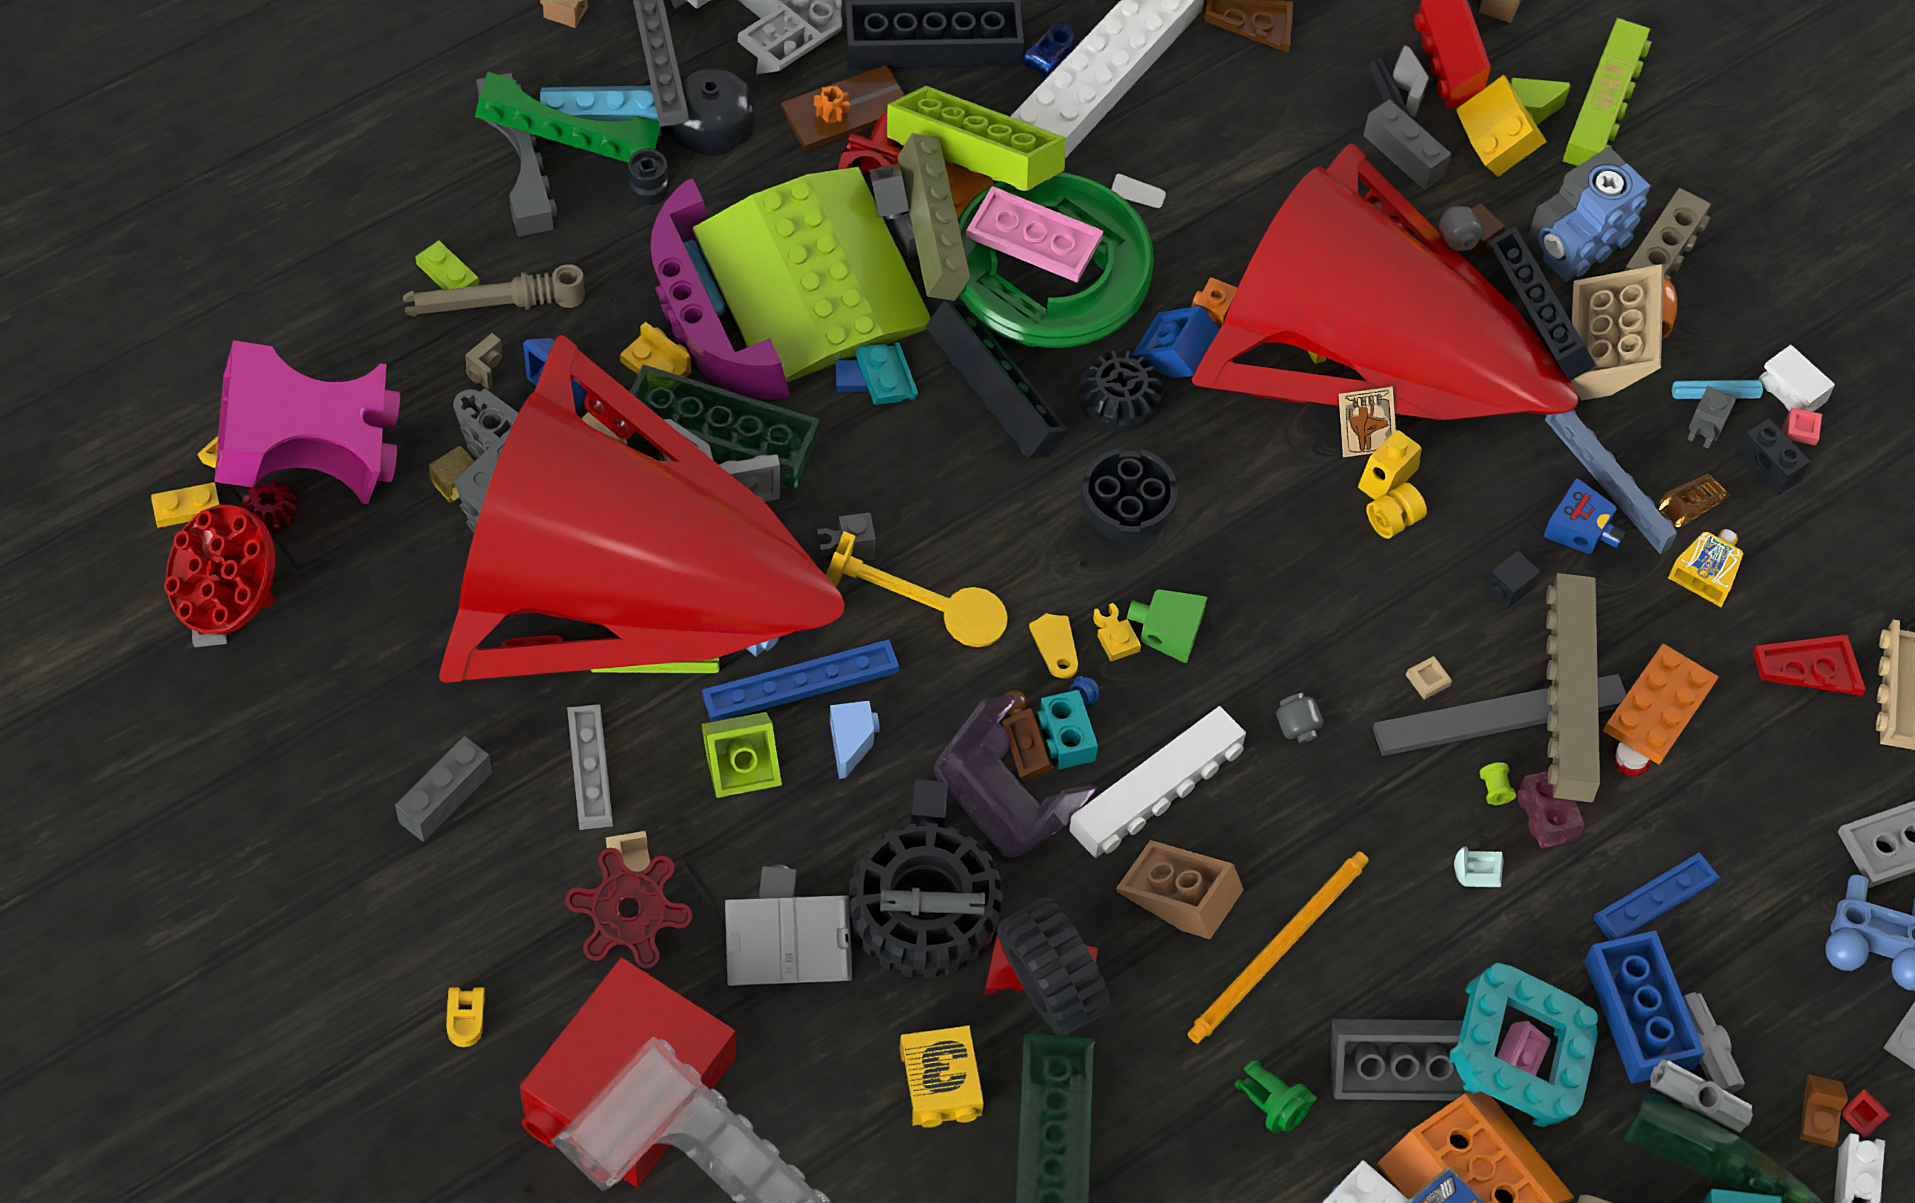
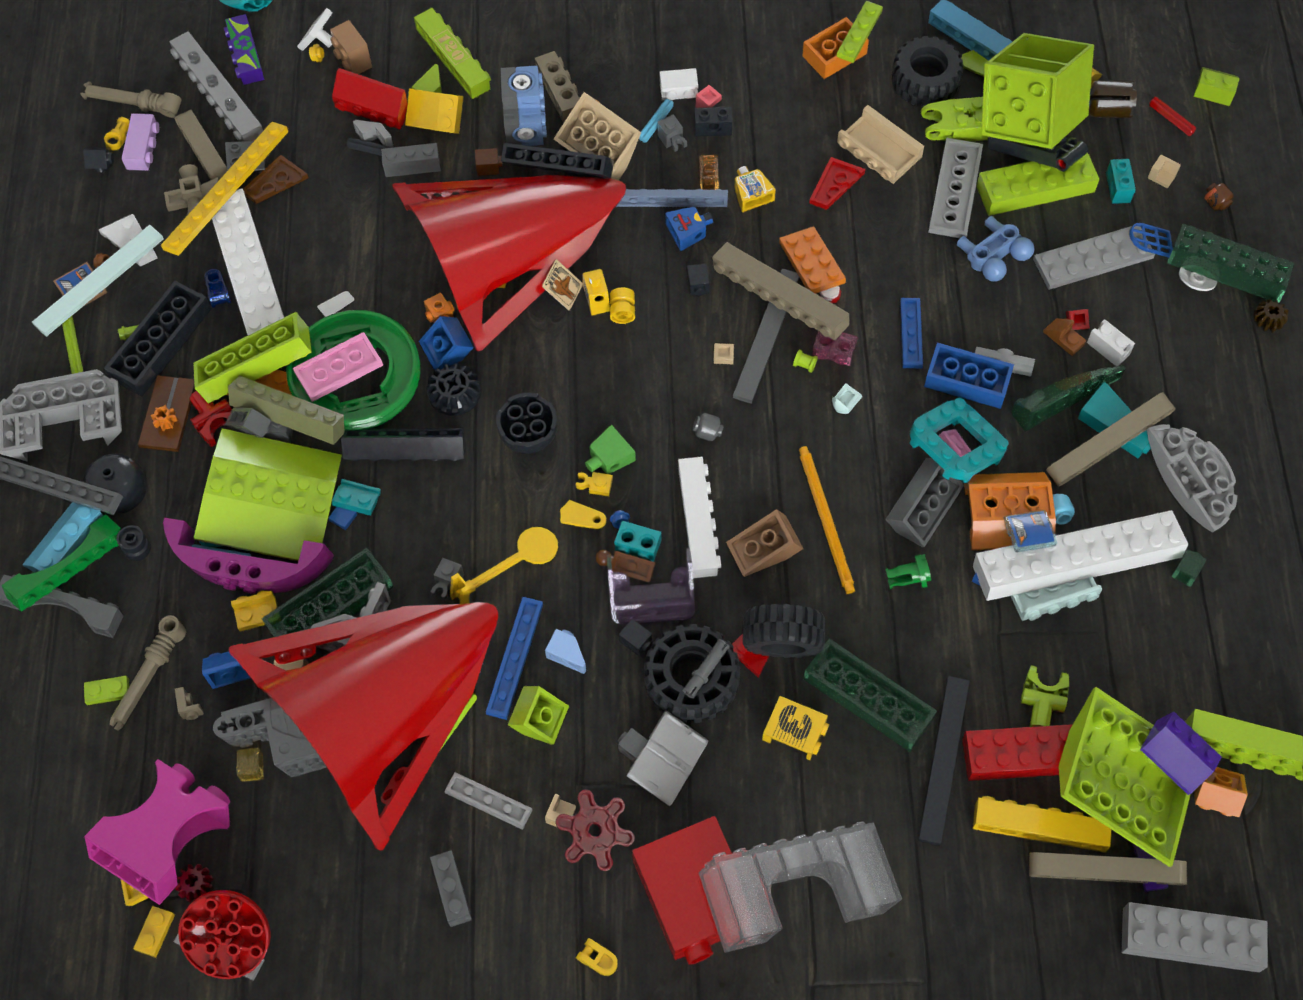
camera: 50 degrees left, 5 degrees up
dark grey head [1439,206,1483,251] -> none
light grey piece [1650,1060,1753,1132] -> none

